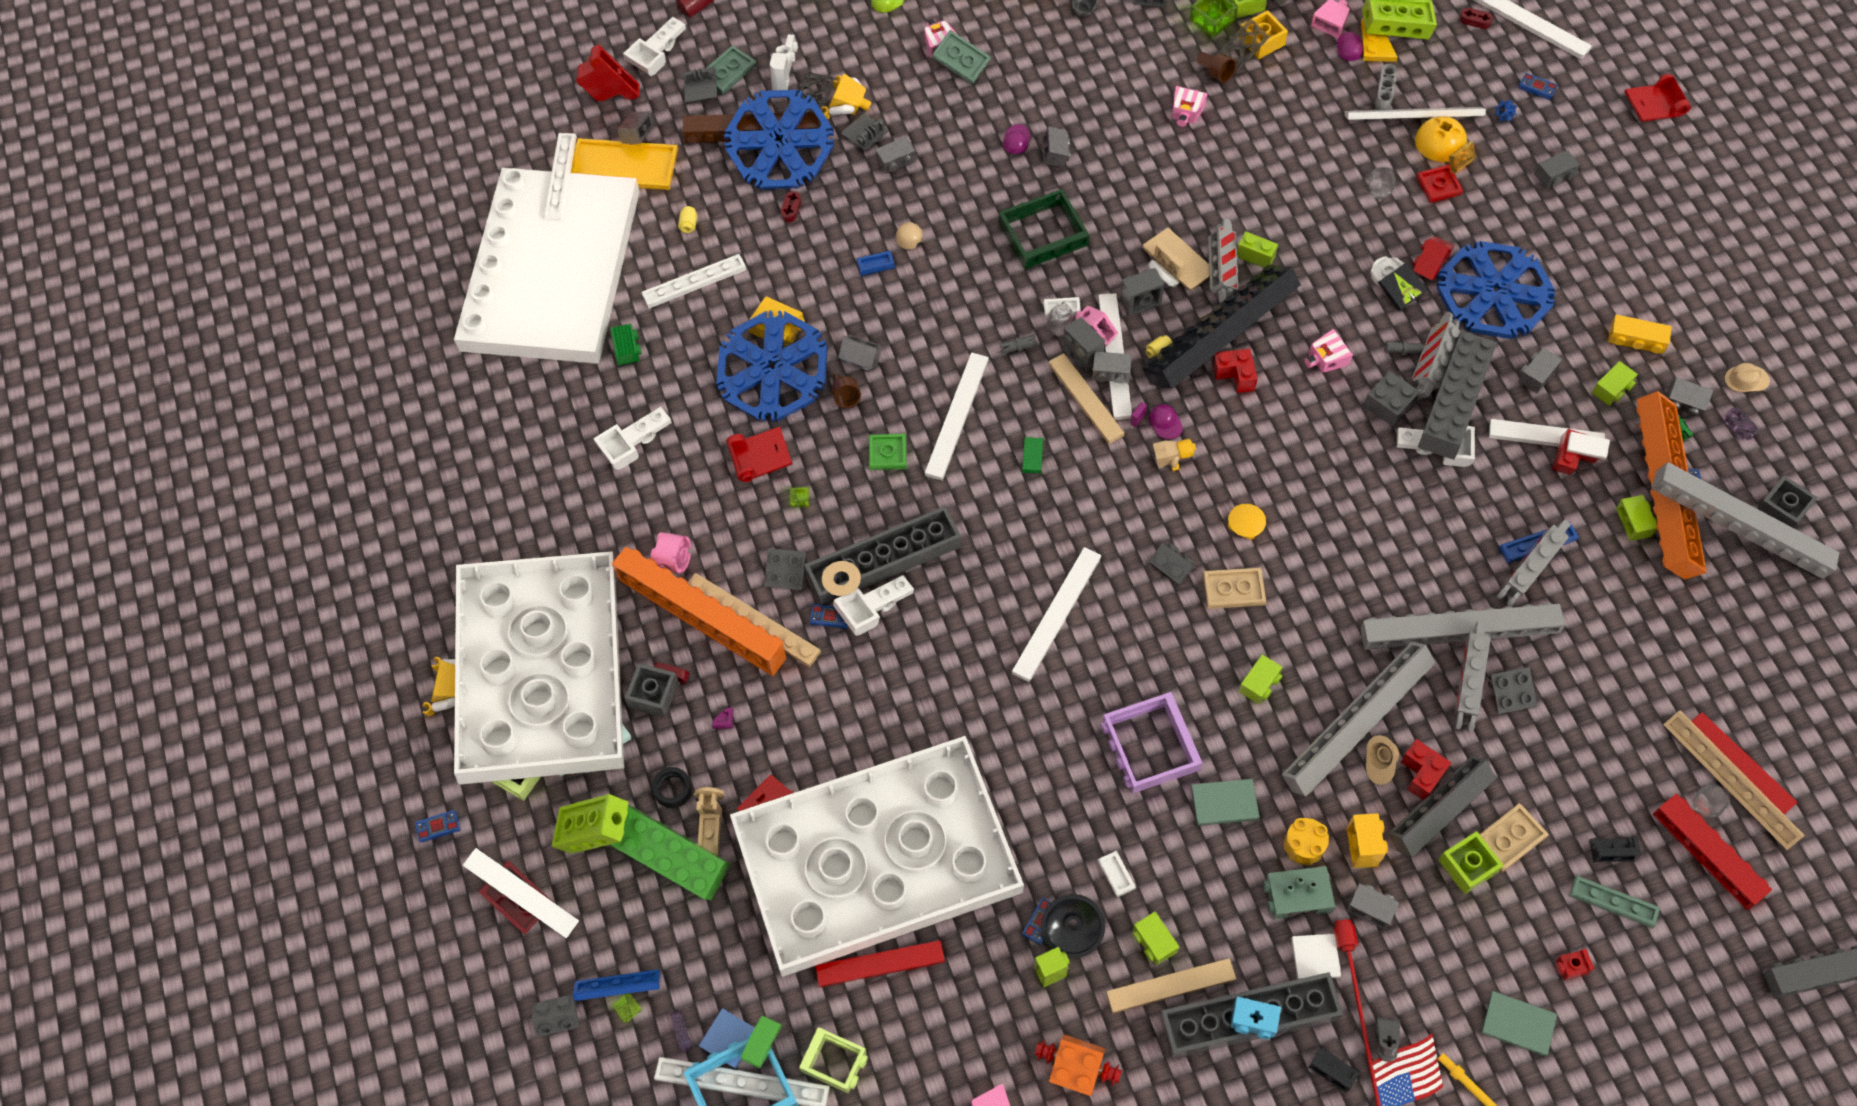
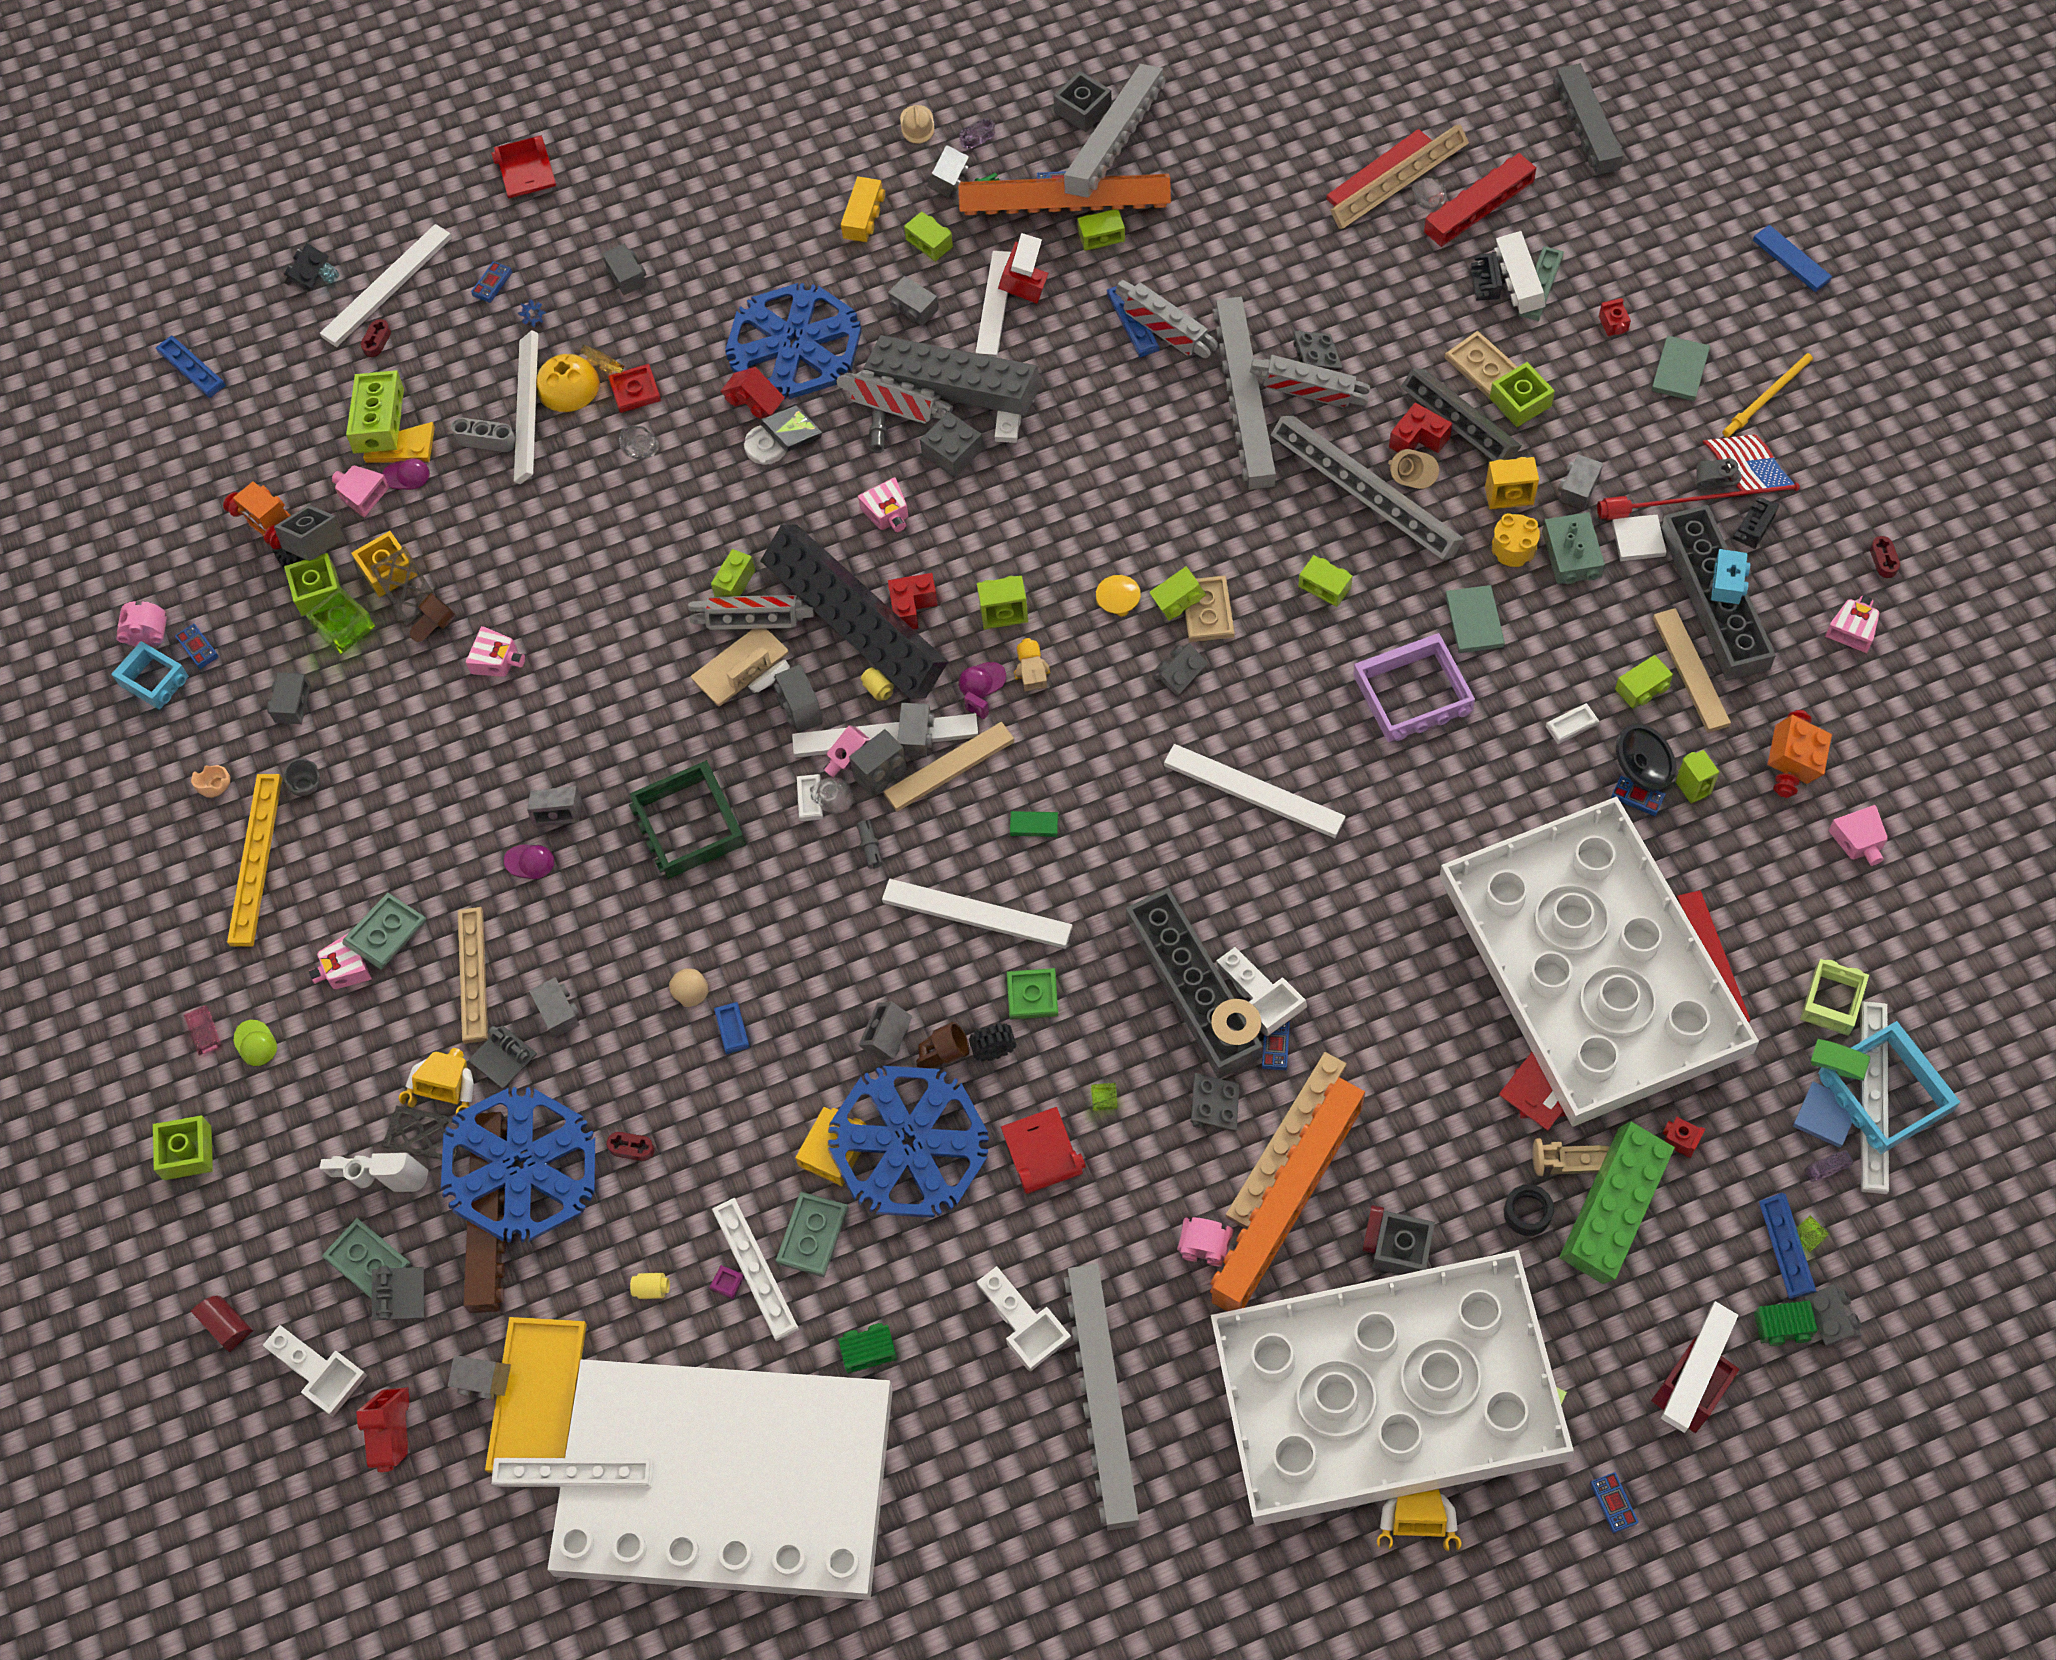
camera: 90 degrees left, 0 degrees up
lime brick [551,794,629,854] -> none
magenta tile [712,707,734,729] -> none
none -> tan tile [458,907,488,1044]
none -> magenta tile [709,1265,744,1300]
none -> sand green tile [776,1192,849,1277]
none -> black tyre [969,1023,1017,1061]
none -> lime brick [977,575,1028,630]
none -> light grey brick [1064,1264,1139,1531]
none -> lime brick [1149,566,1206,621]
none -> white brick [1494,231,1545,314]
none -> red brick [1662,1117,1705,1158]
none -> green brick [1754,1300,1817,1347]

